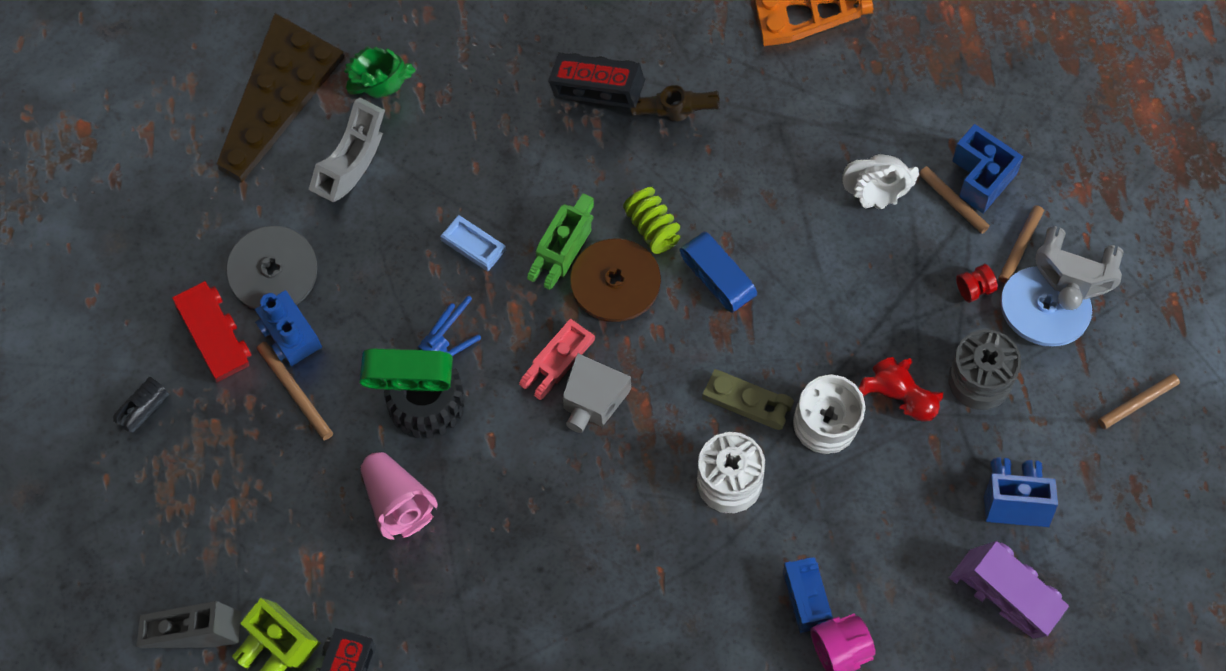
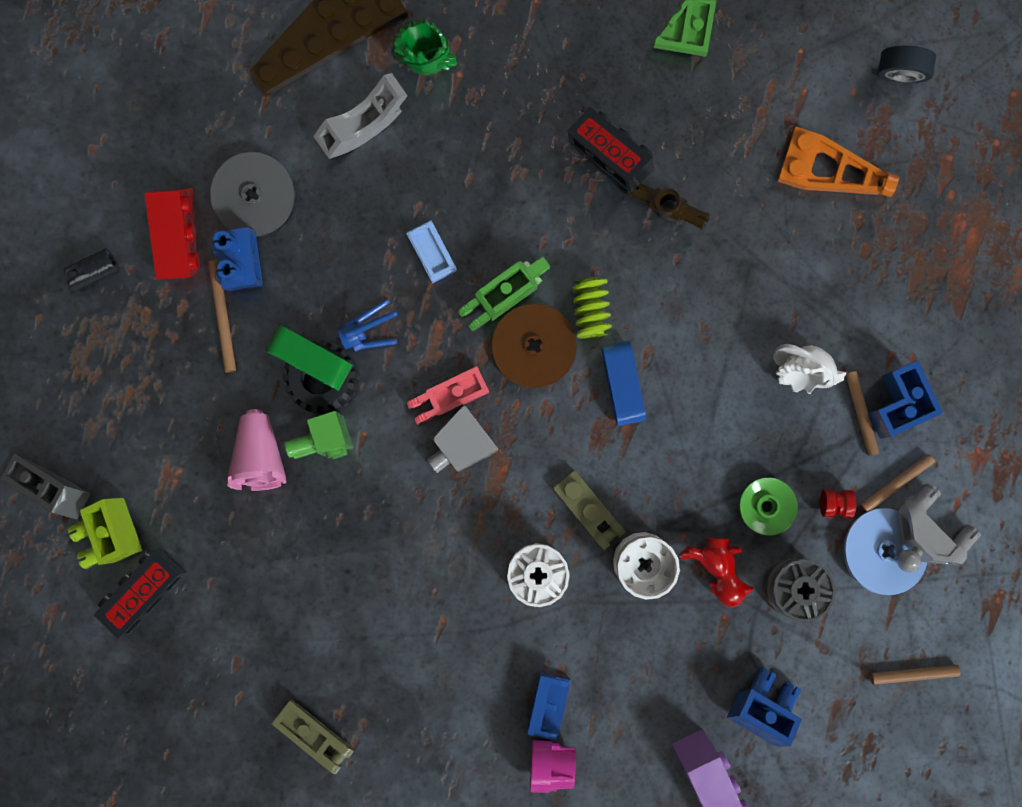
camera: 25 degrees right, 20 degrees up
none -> bright green brick [284,411,354,459]
none -> bright green dish [739,478,798,535]

